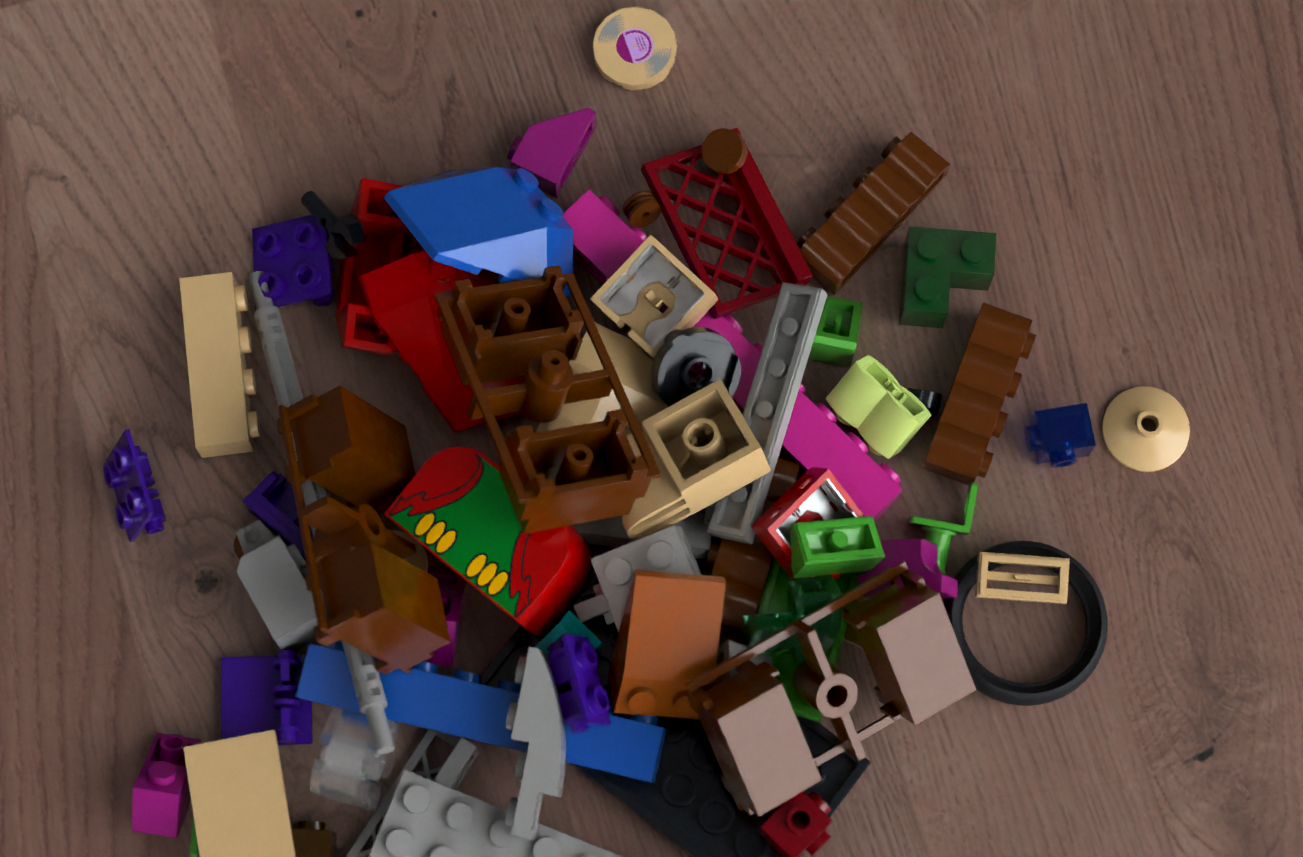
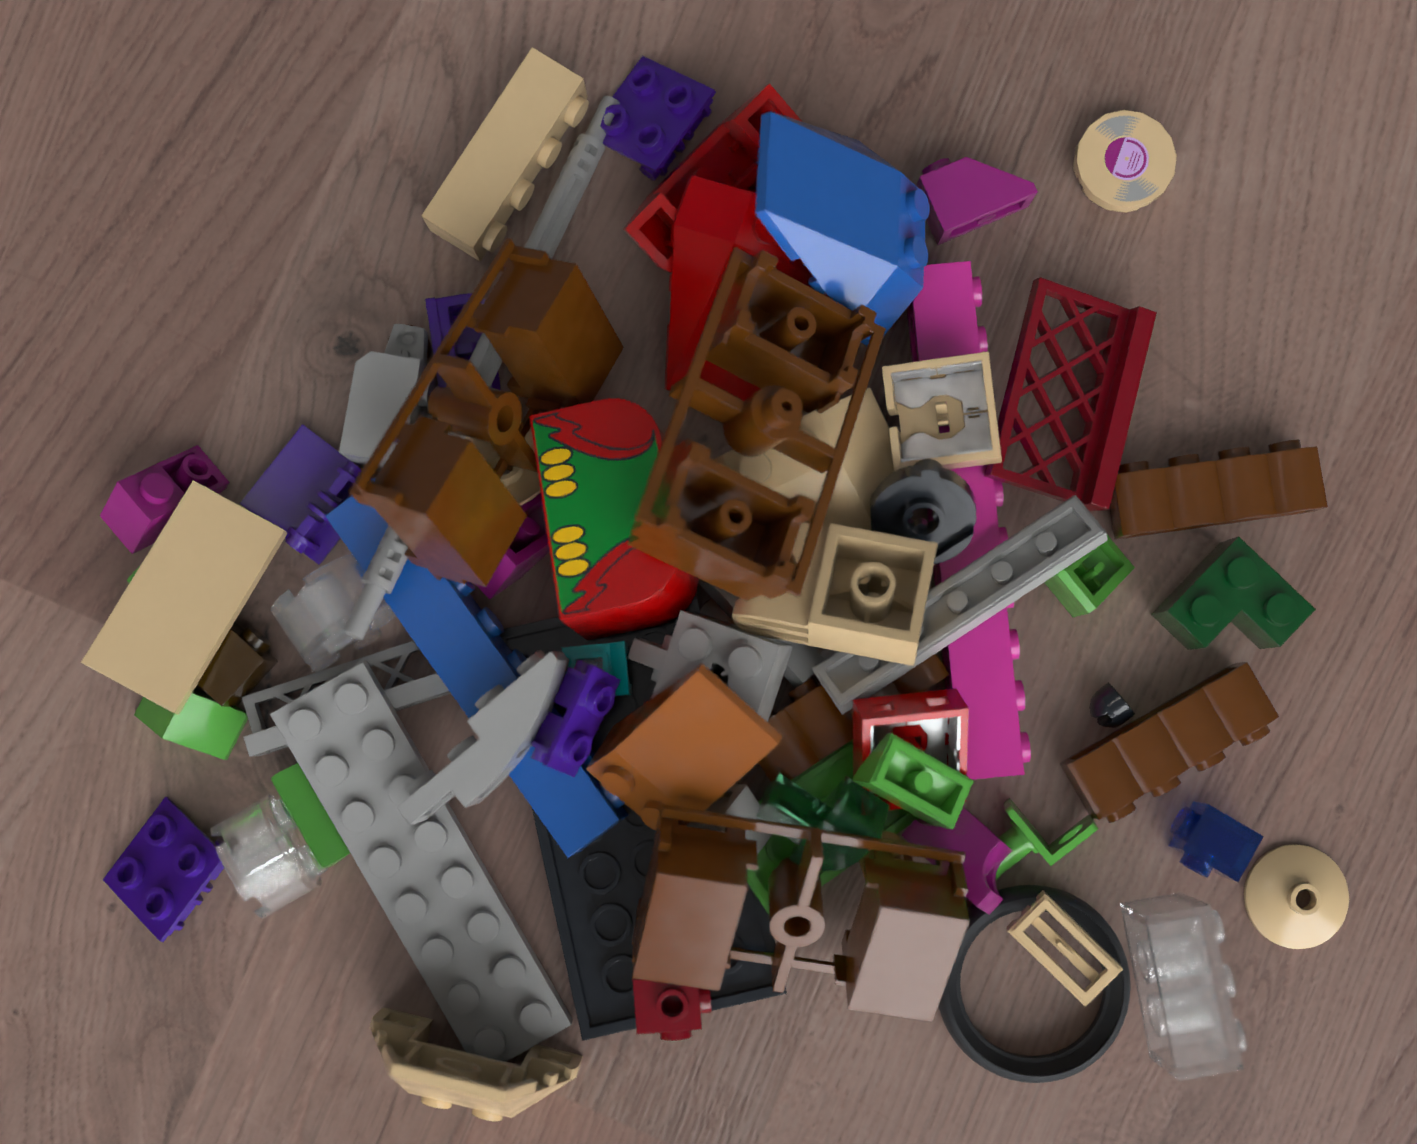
camera: 45 degrees right, 10 degrees up
dark purple hinge [103,429,166,542] -> none
black bar [301,191,365,259] -> none
reddish brown piece [622,190,661,228] -> none
reddish brown tile [702,128,748,174] -> none
yellowish green brick [825,355,931,459] -> none
none -> clear brick [1120,892,1246,1081]

